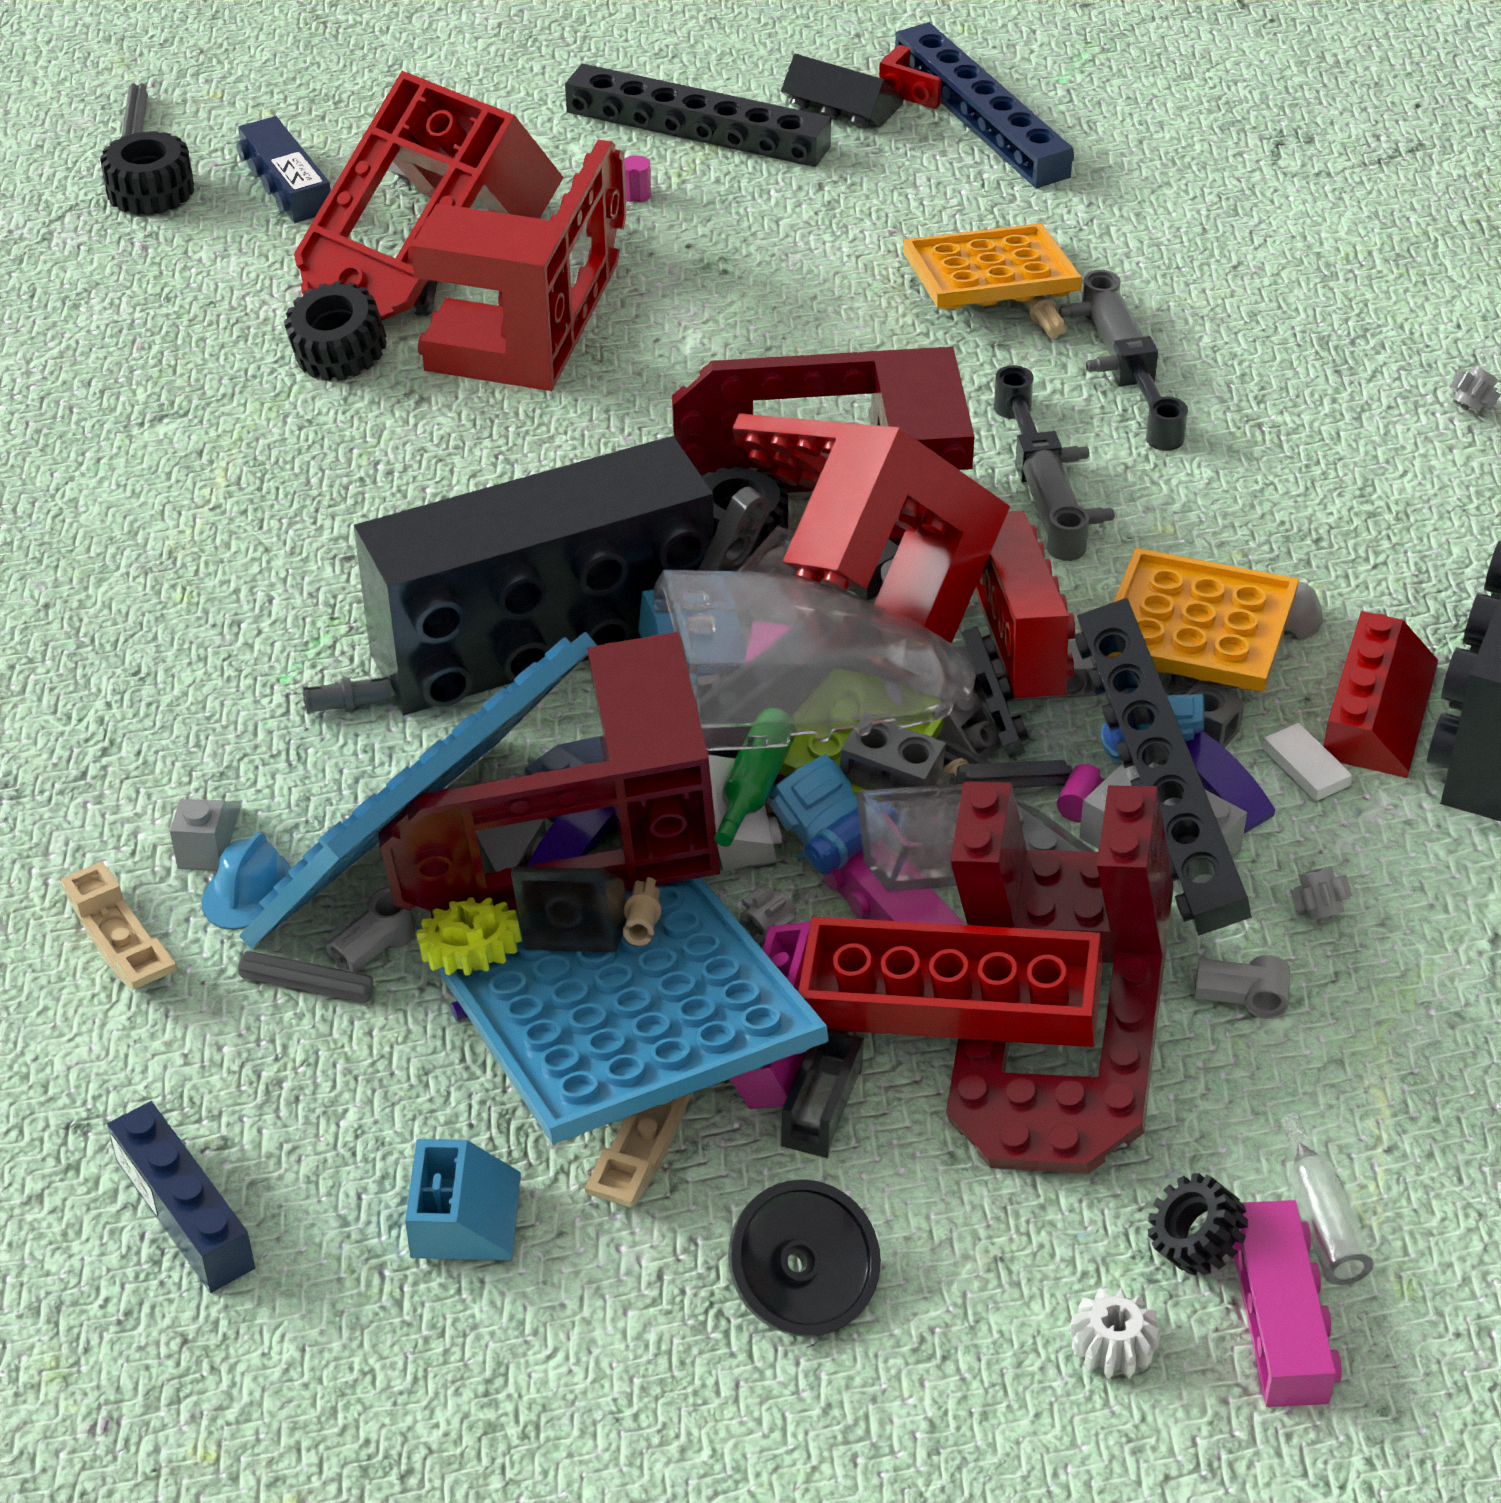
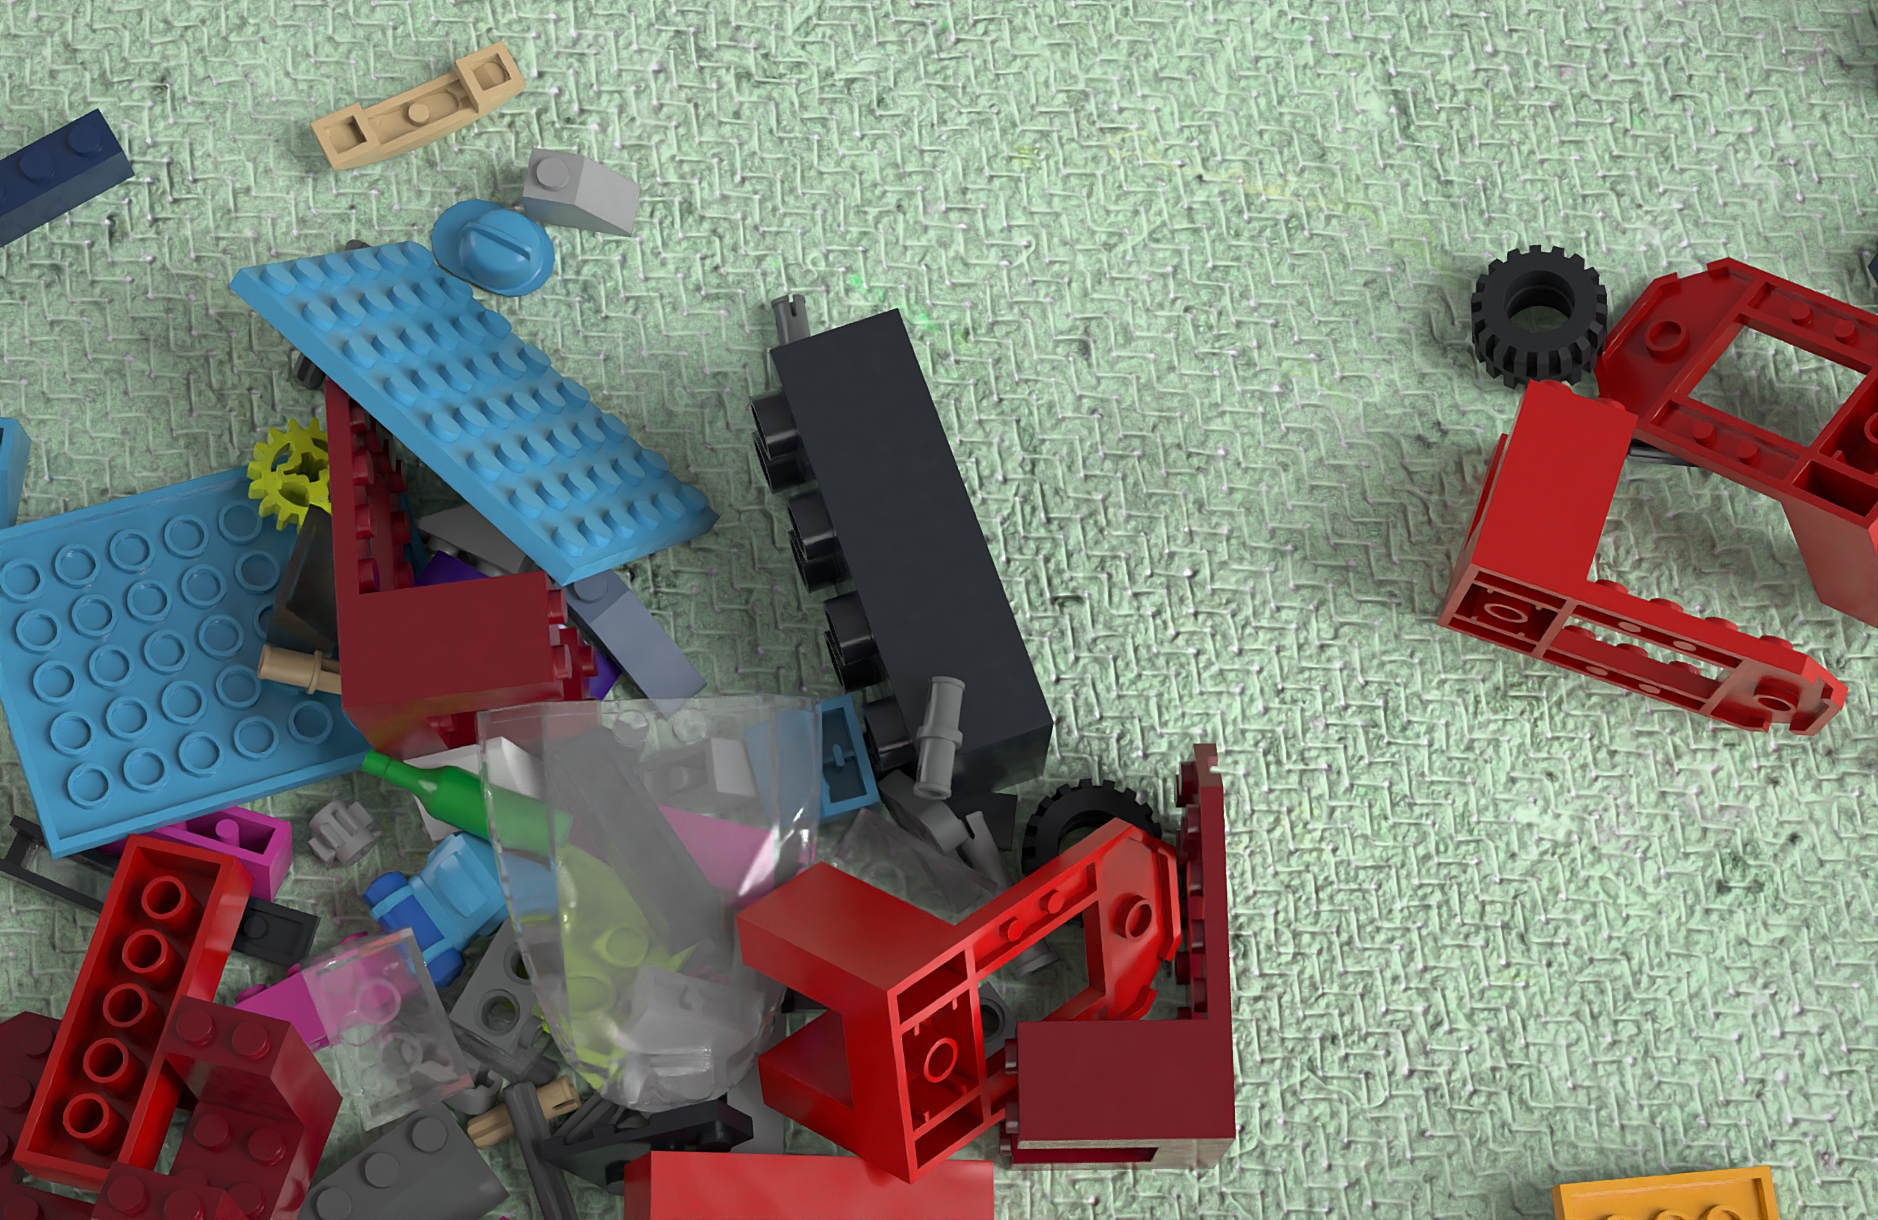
camera: 90 degrees right, 30 degrees up
none -> dark grey pin [913,676,965,800]

